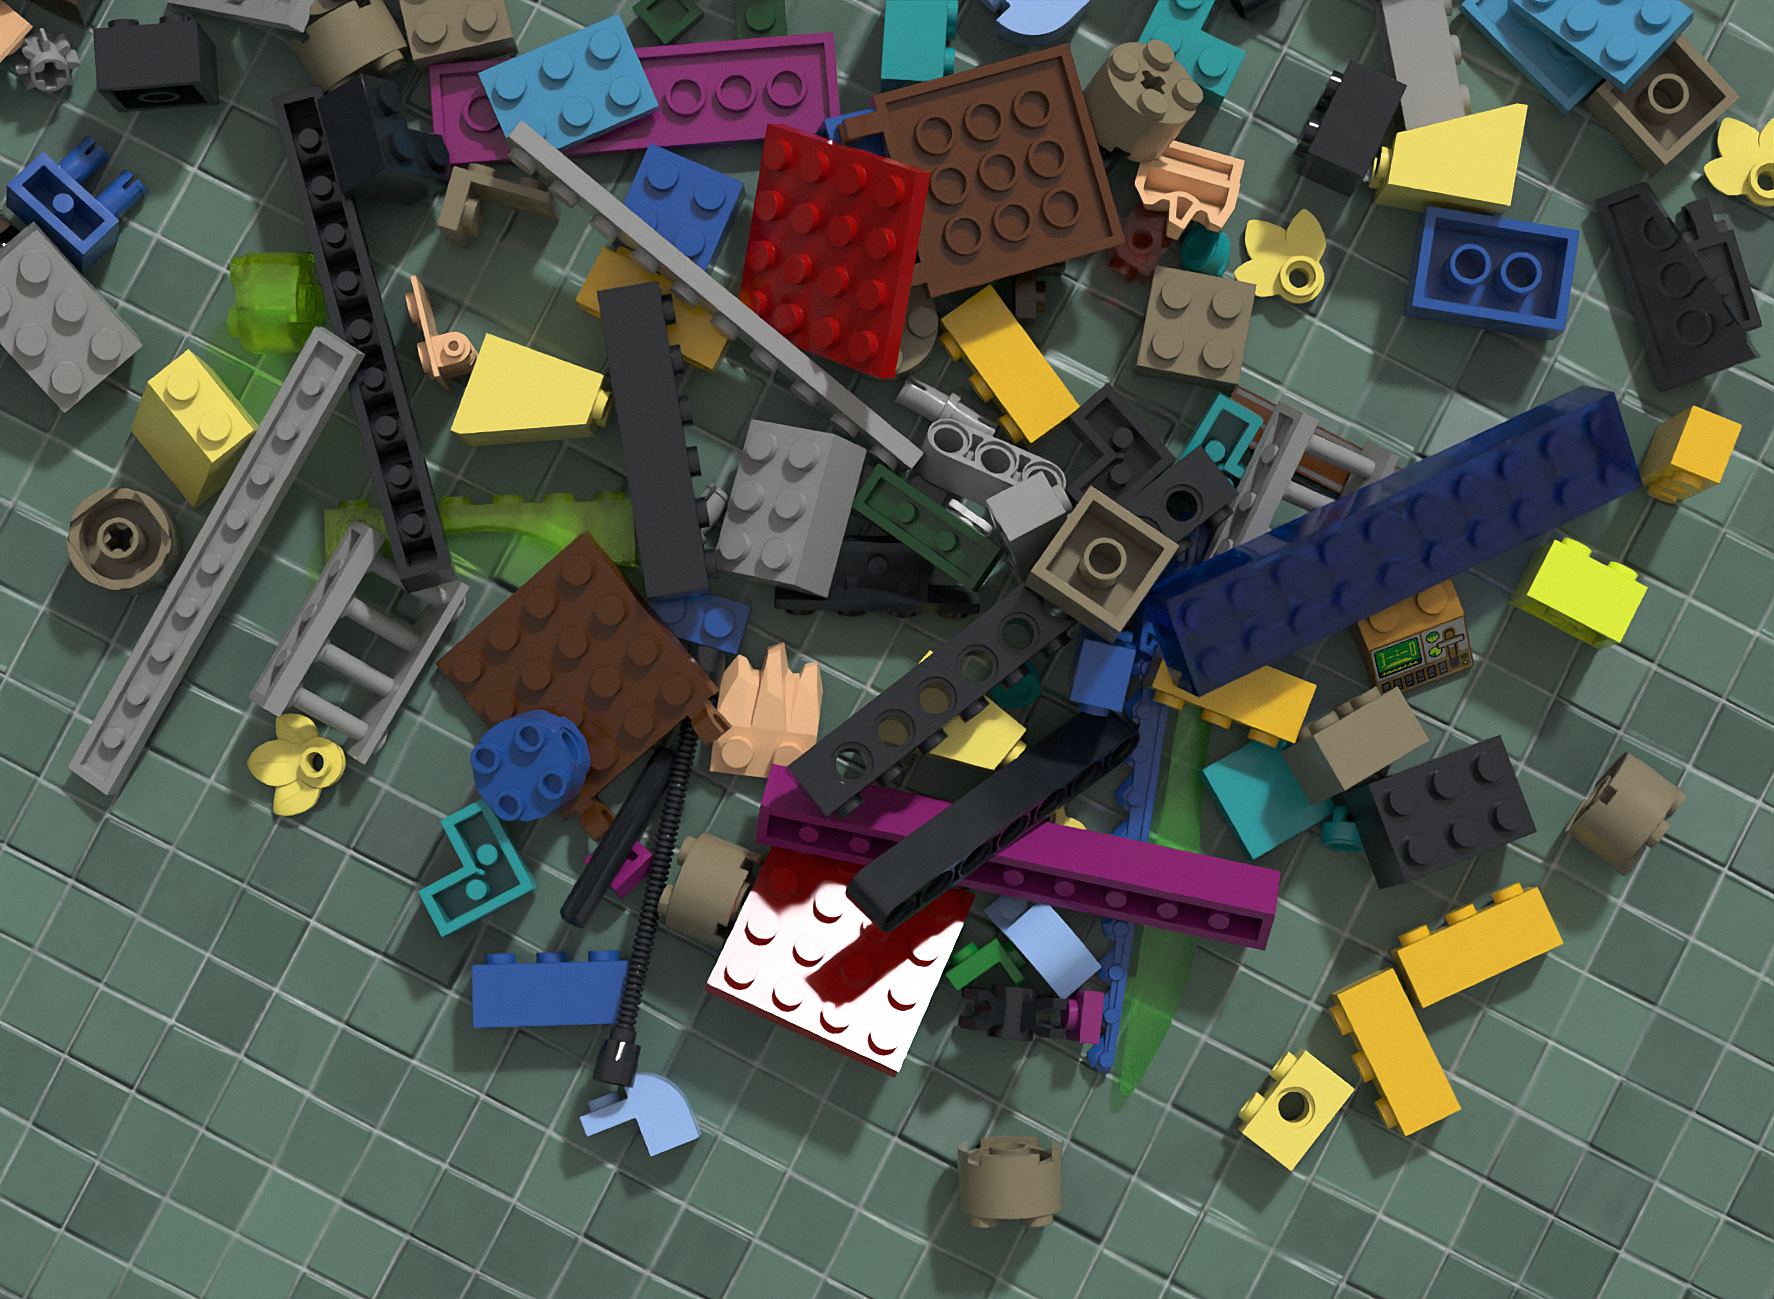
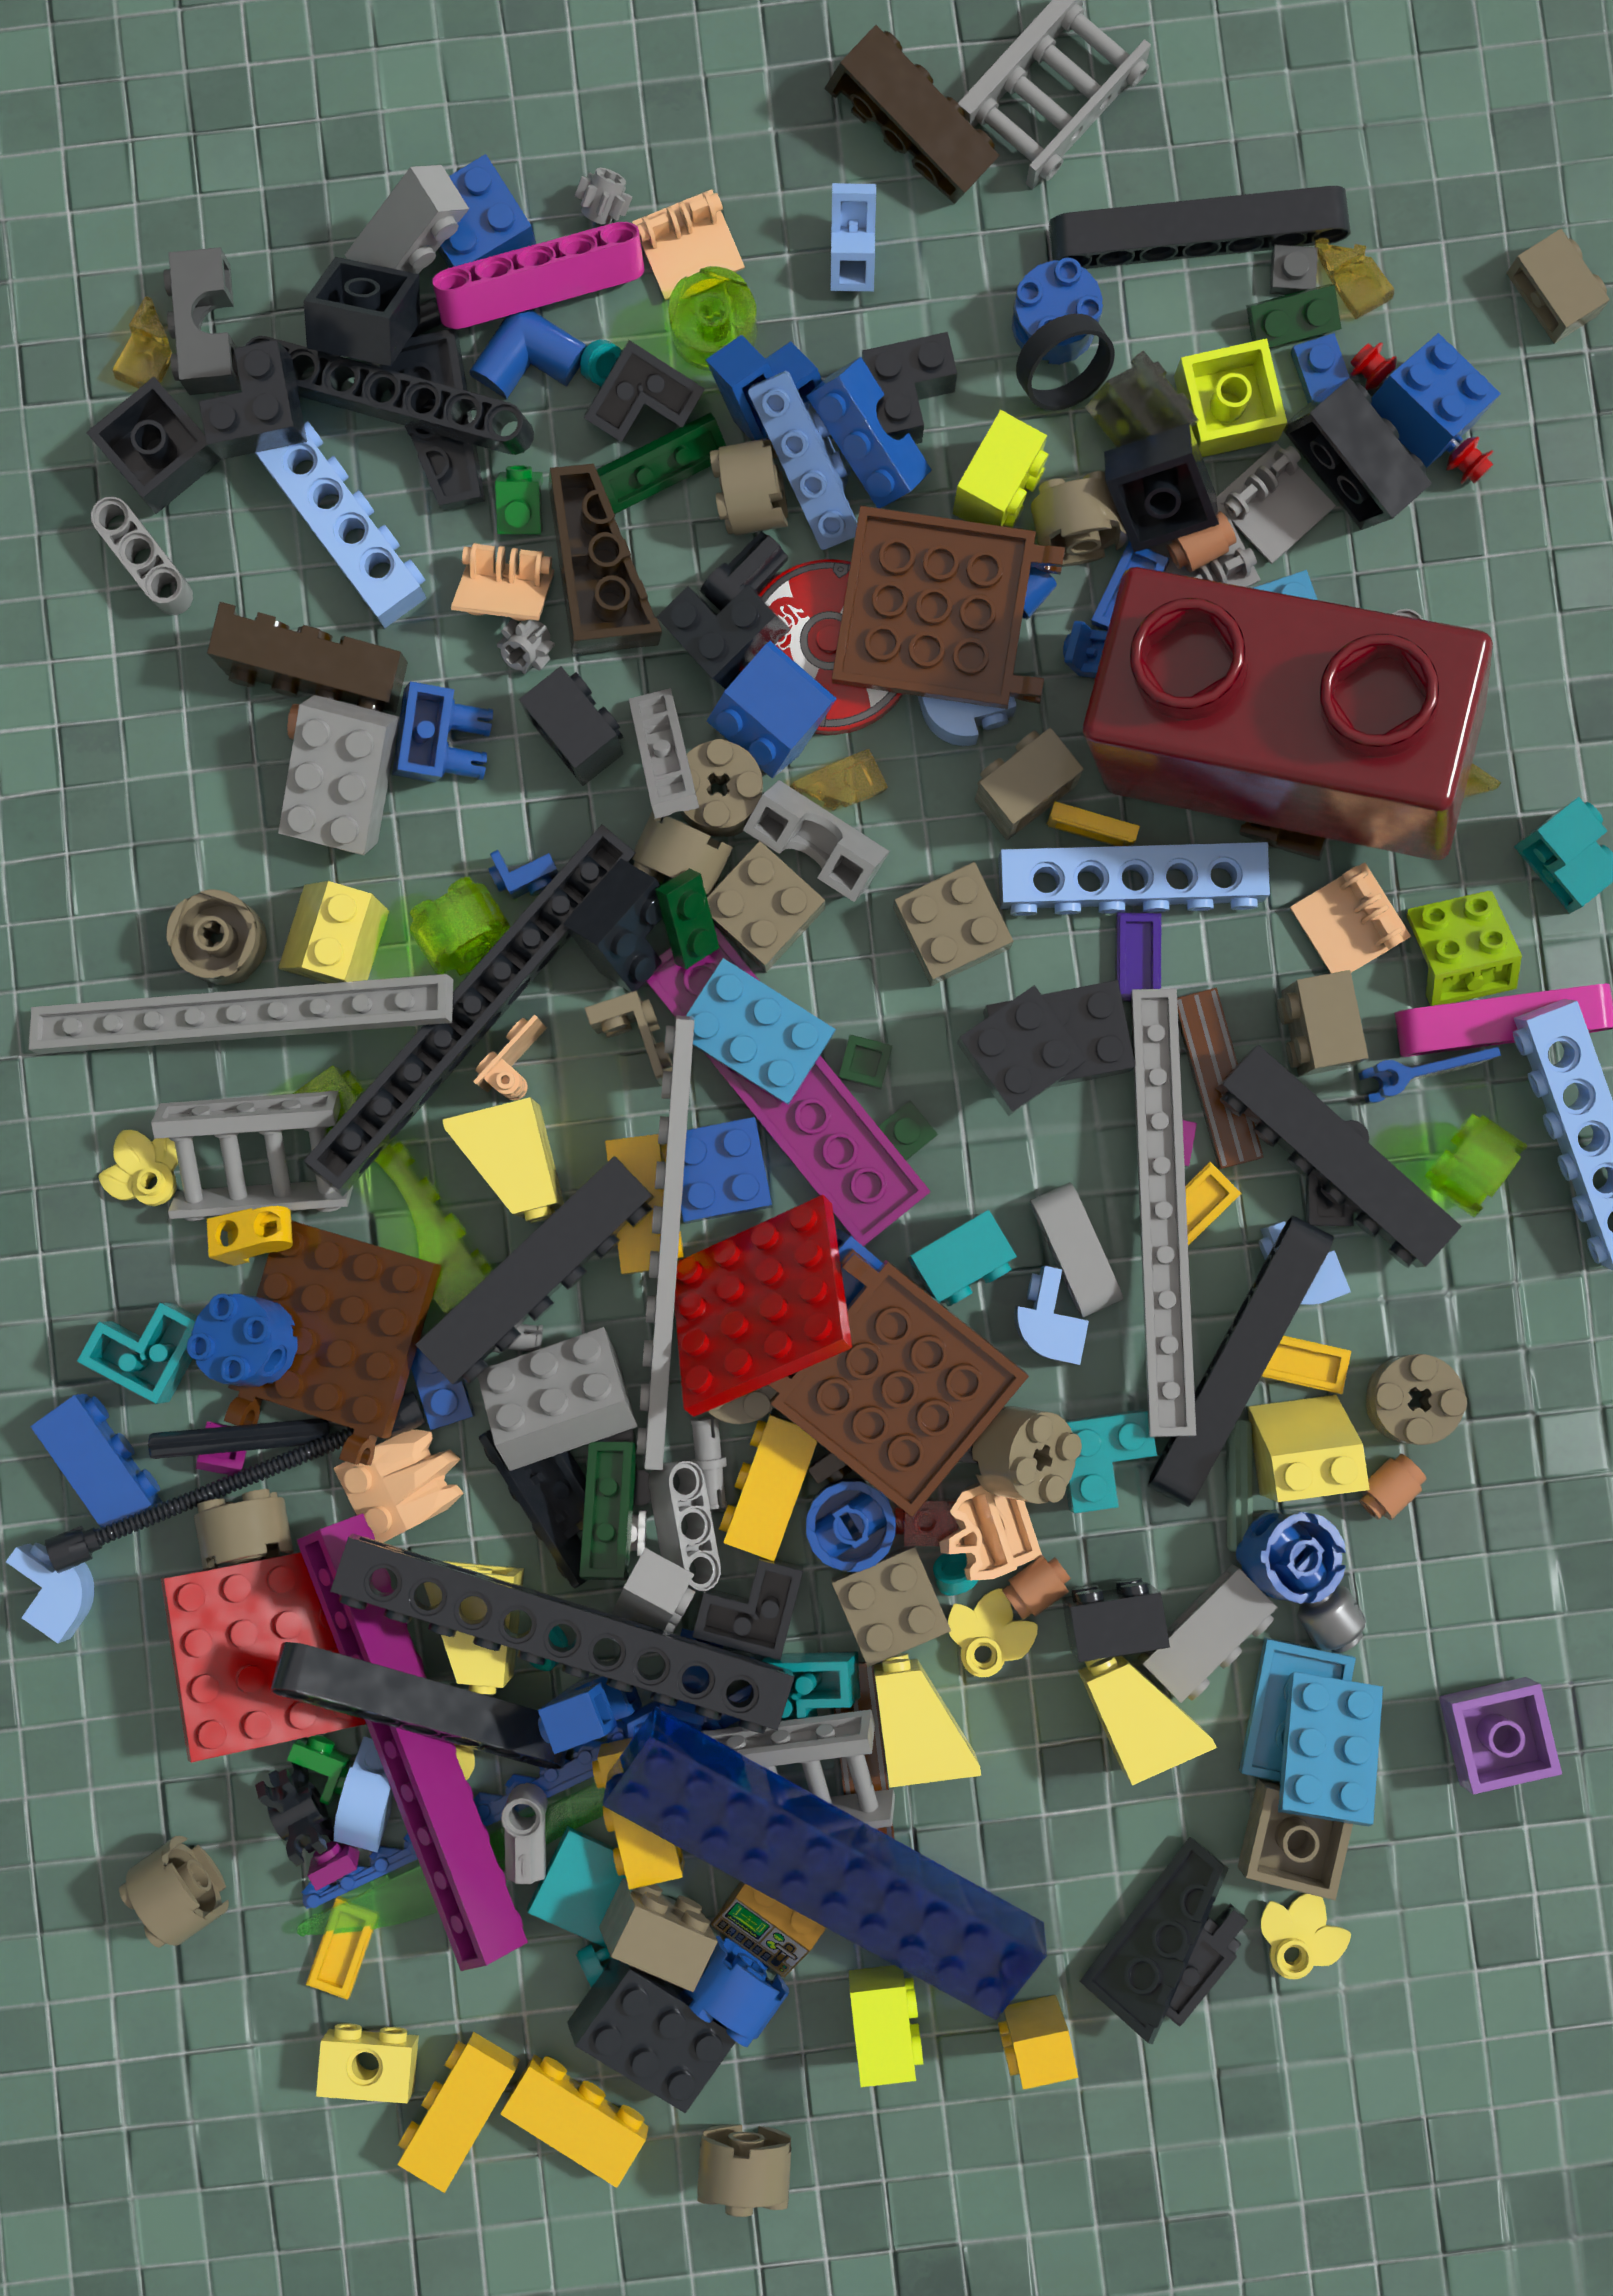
camera: 65 degrees right, 0 degrees up
dark tan brick [1025,485,1179,644] -> none
blue brick [1403,206,1580,341] -> none
none -> yellow leg [207,1206,293,1266]
none -> yellow tile [306,1896,380,2000]
none -> blue bracket [488,850,559,899]
none -> light grey piece [501,1783,548,1884]
none -> dark green plate [655,868,720,969]
none -> blue brick [683,1936,789,2047]
none -> blue brick [806,1478,896,1572]
none -> light yellow slope [874,1653,981,1788]
none -> nougat brick [1002,1555,1071,1620]

